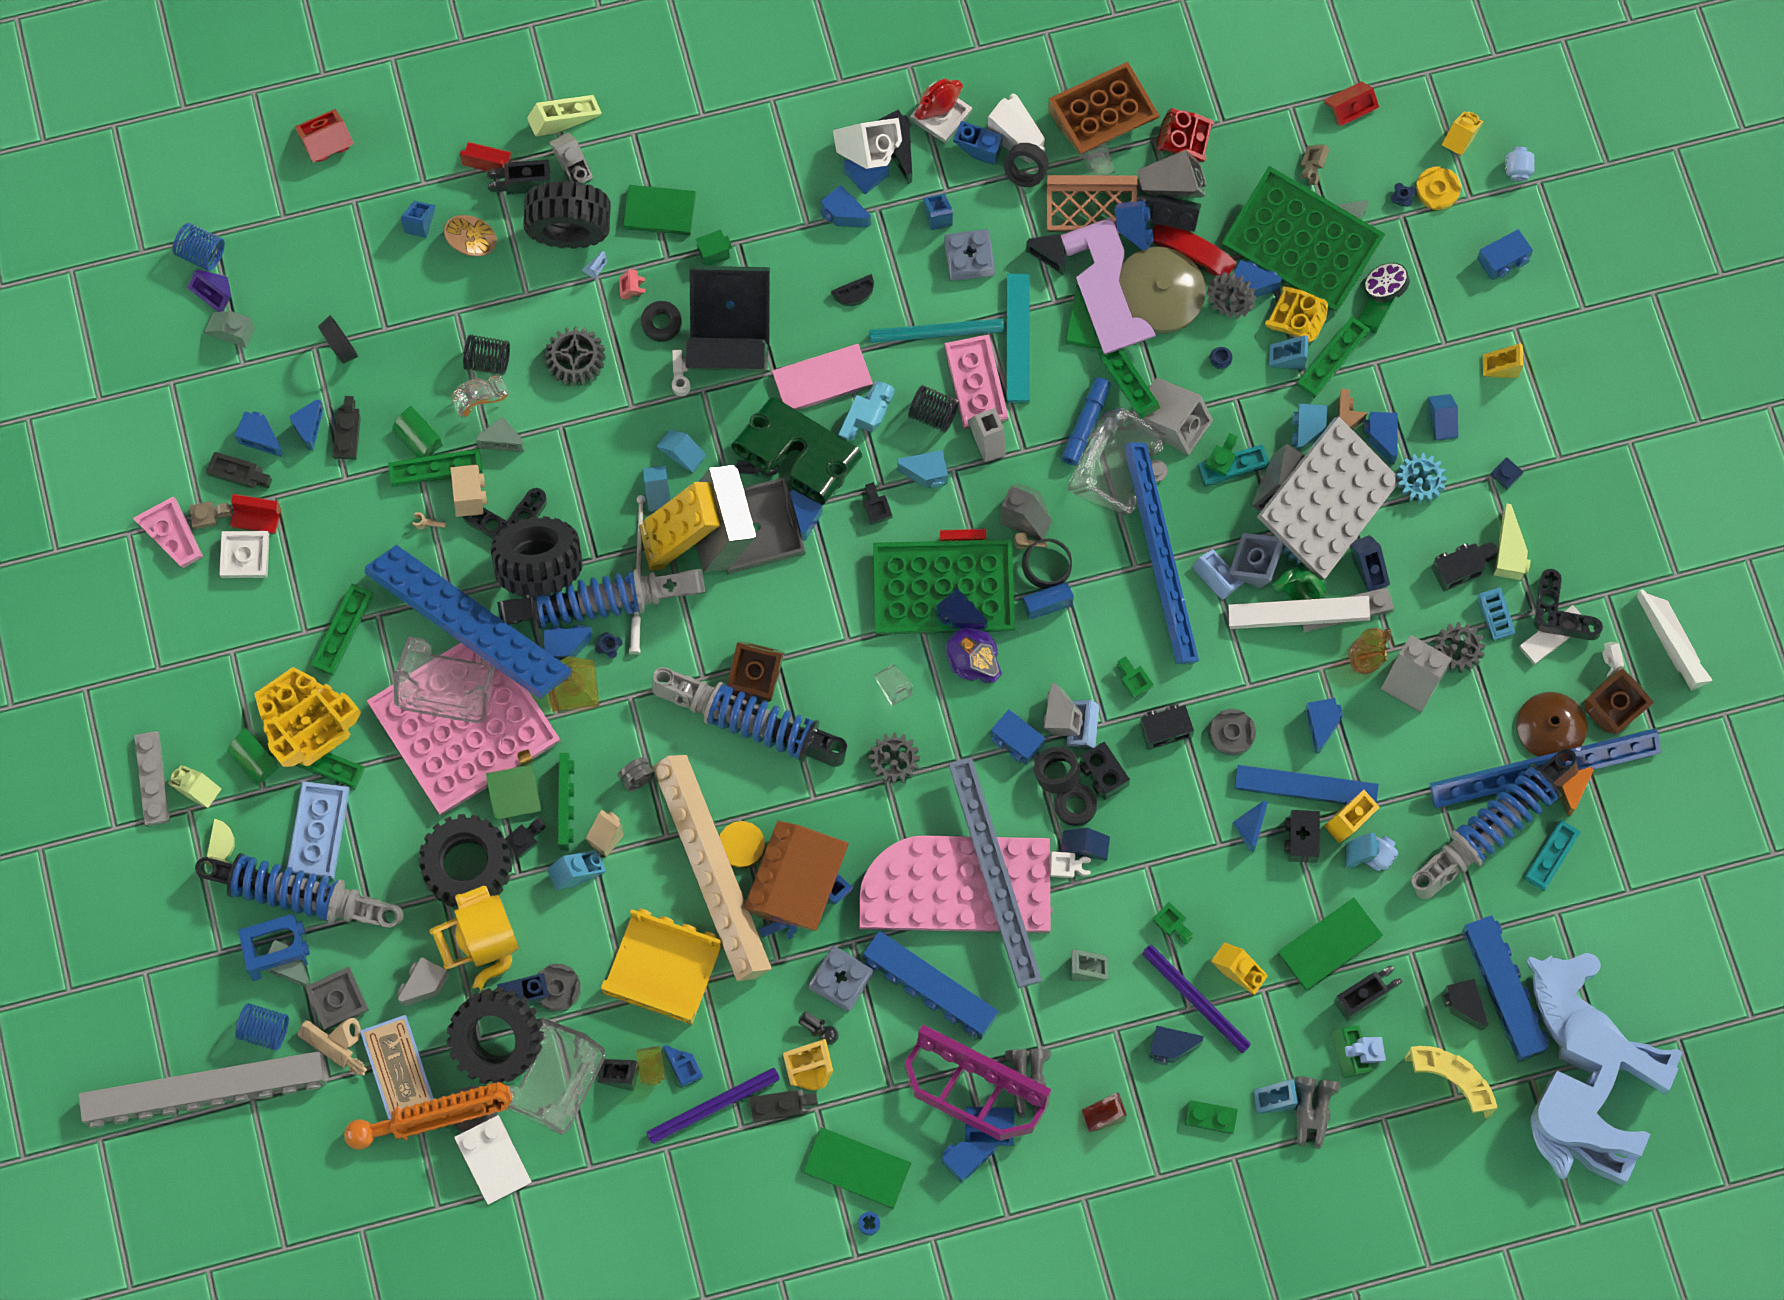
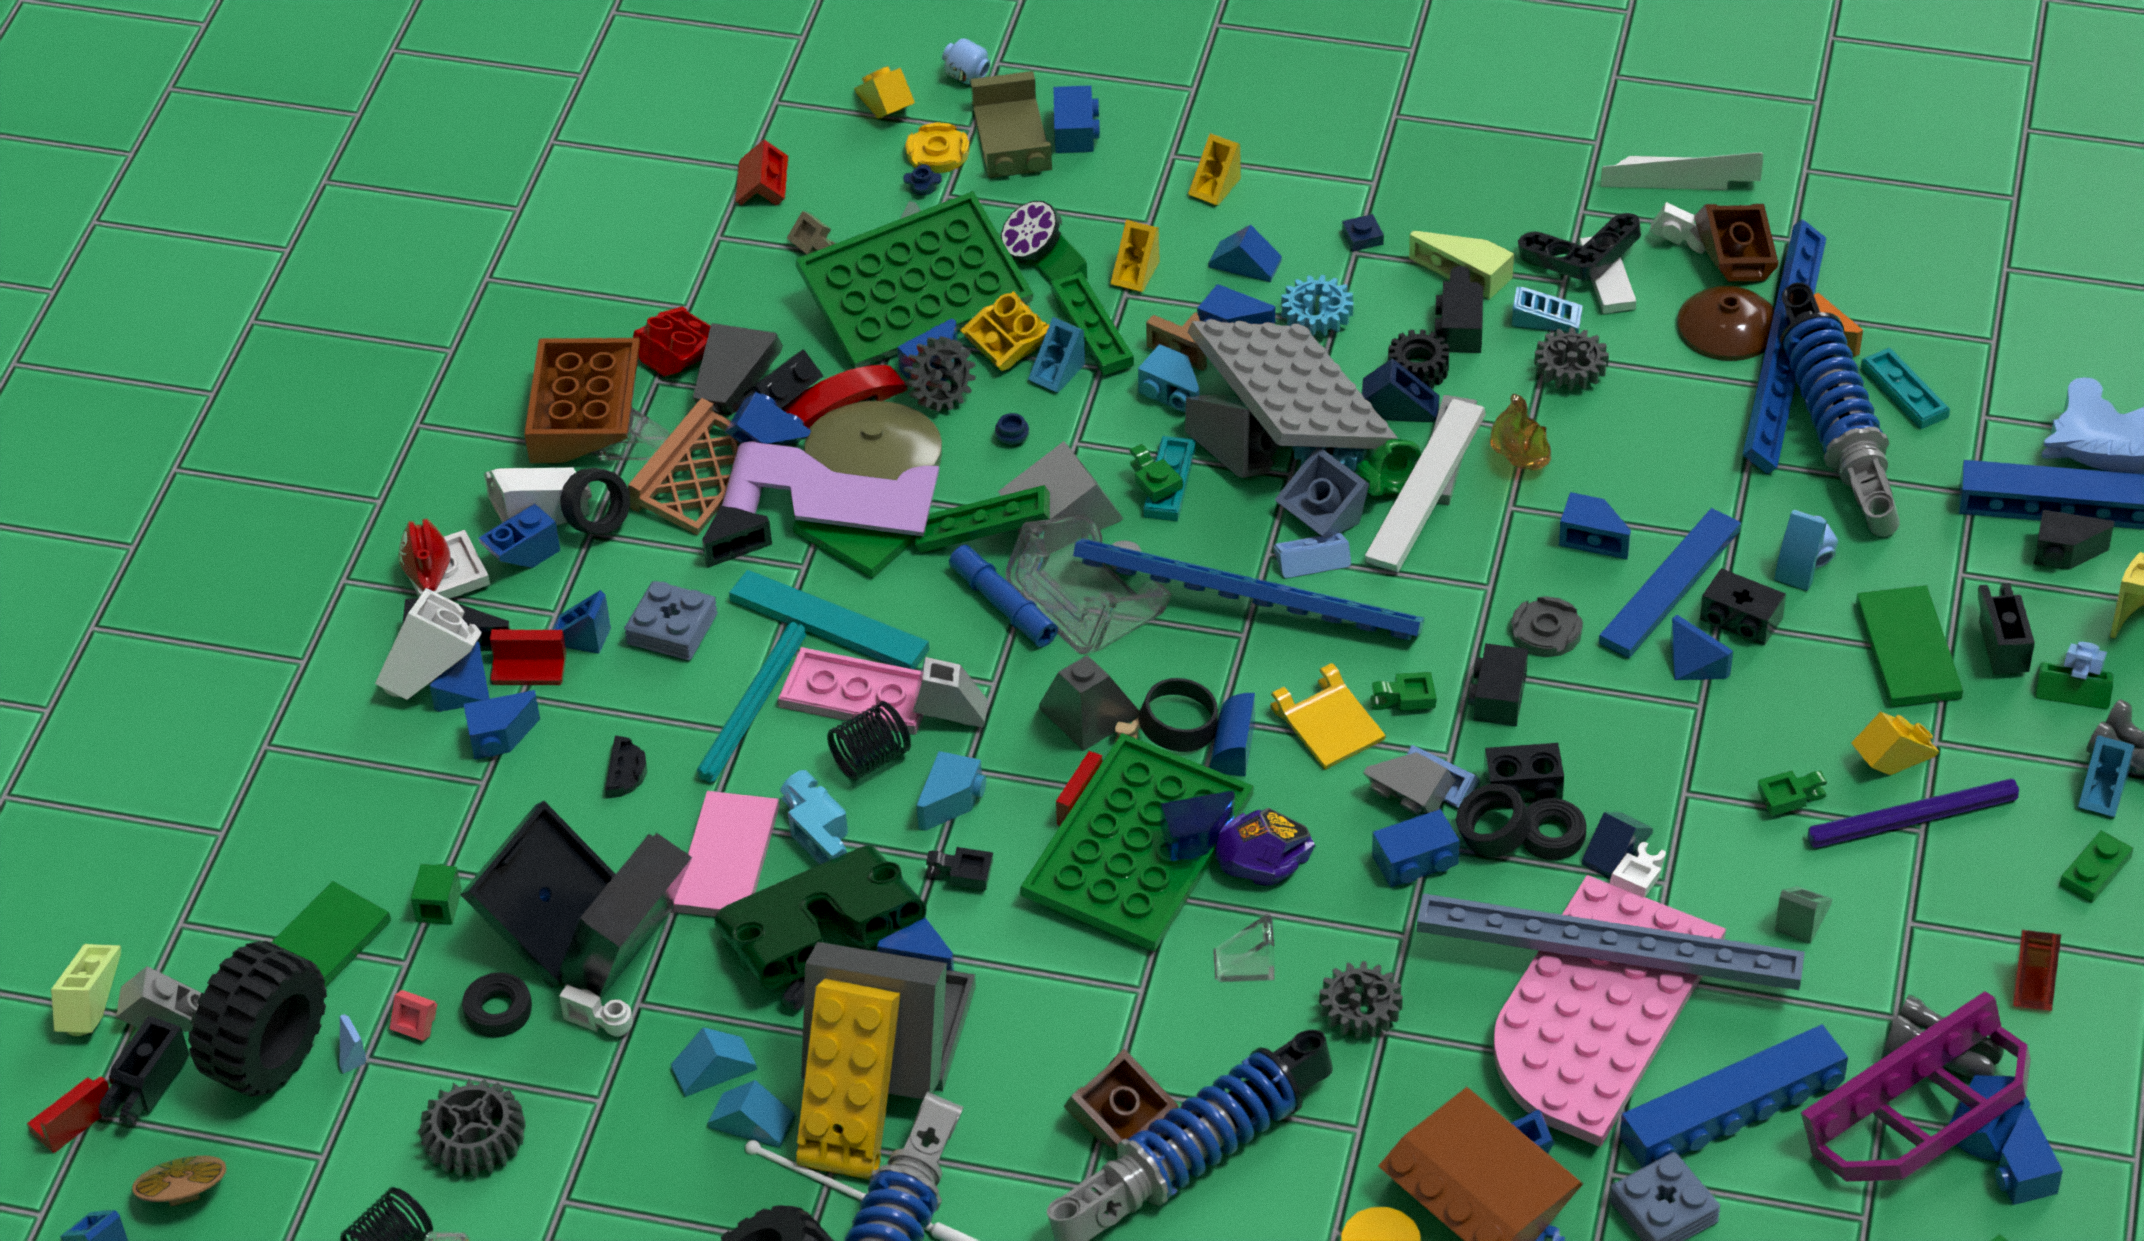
camera: 60 degrees left, 25 degrees down
dark blue slope [1149,1026,1204,1065] -> none
yellow slope [1324,790,1380,843] -> none
light grey slope [1381,635,1452,713] -> none
none -> red panel [490,630,567,685]
none -> olive panel [970,71,1052,178]
none -> yellow slope [1110,220,1160,292]
none -> yellow flag [1270,663,1386,770]
none -> black tyre [1388,329,1449,389]

